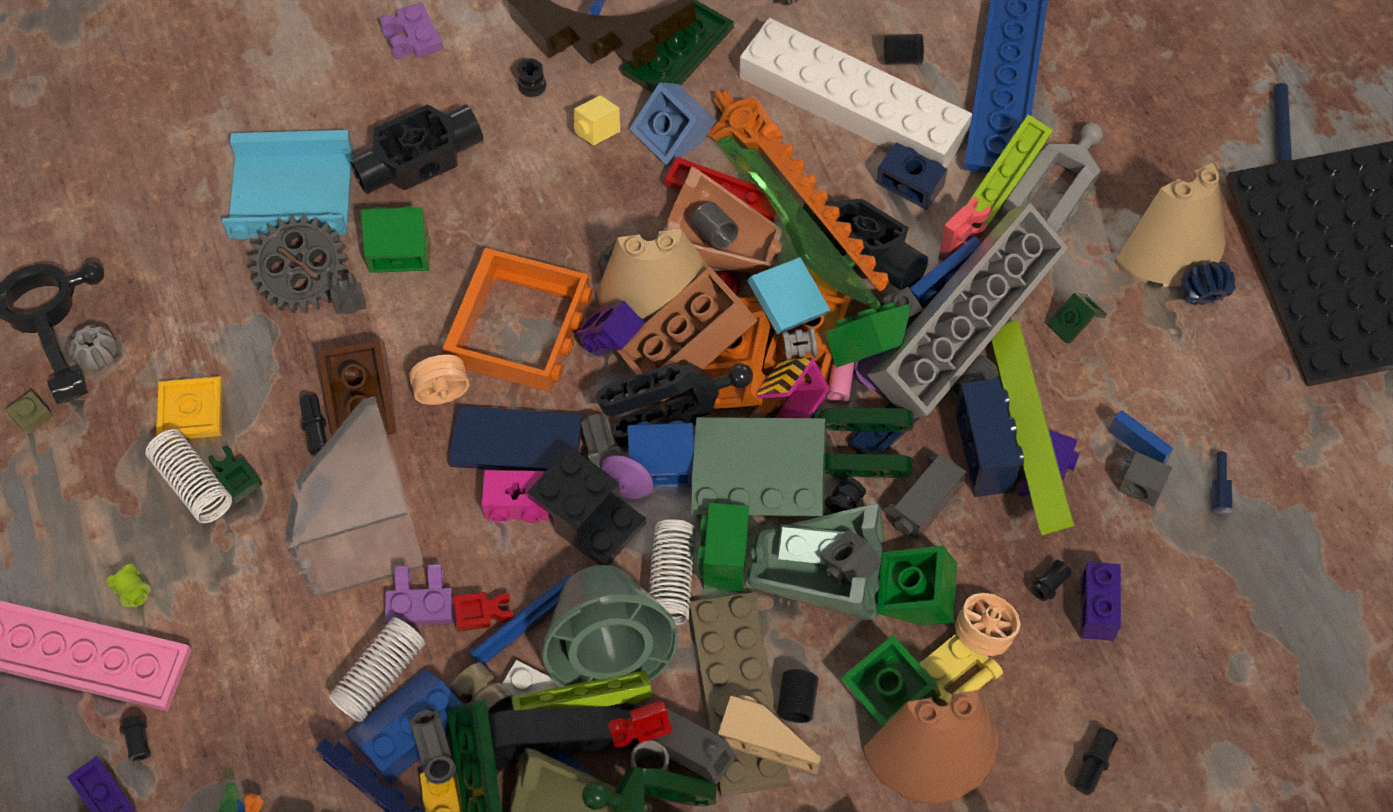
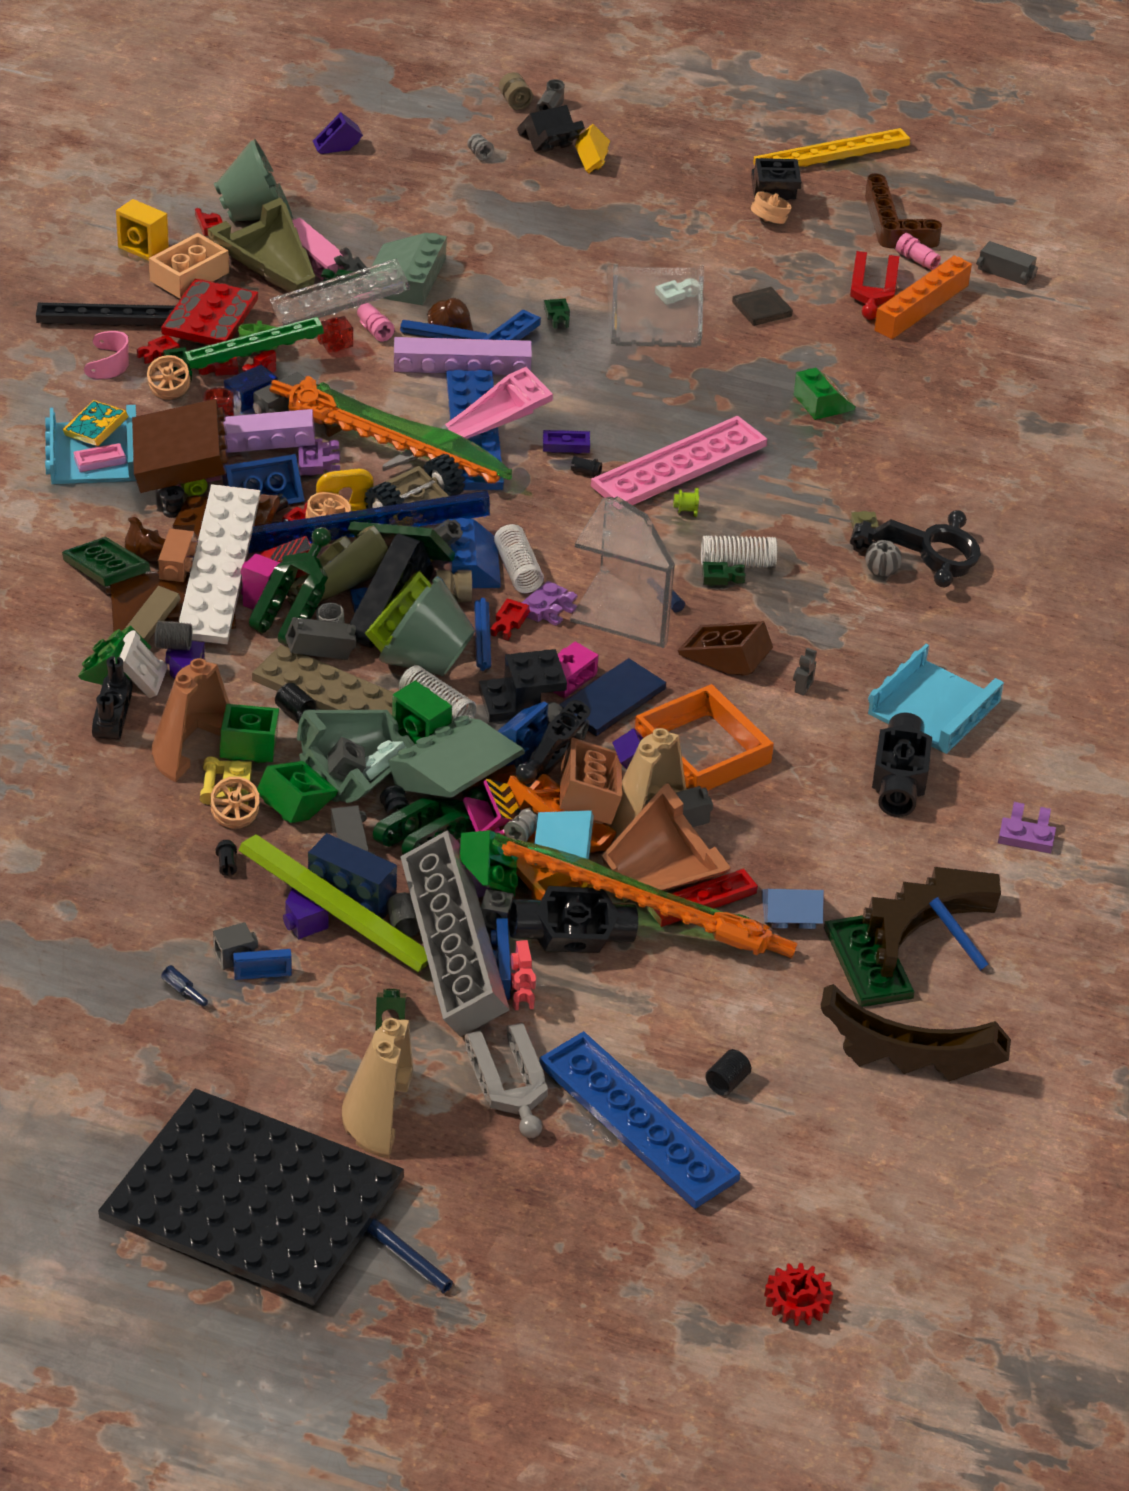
camera: 125 degrees right, 20 degrees down
yellow tile [156,376,223,441] -> none
dark grey gear [248,215,349,313] -> none
black axle [300,394,329,456] -> none
green slope [361,206,430,273] -> none
light nougat wheel [409,355,470,405] -> none
black bush [517,58,547,97] -> none
light yellow brick [574,95,620,146] -> none
medium lavender piece [600,455,653,499] -> none
red plate [608,700,673,747] -> none
dark grey piece [691,202,739,249] -> none
tan slope [718,695,821,775] -> none
white brick [740,18,972,168] -> none
dark blue brick [876,142,948,210] -> none
lime plate [965,115,1053,230] -> none
black axle [1074,728,1119,795] -> none
dark purple brick [1080,561,1121,641] -> none
dark blue gear [1181,261,1236,305] -> none

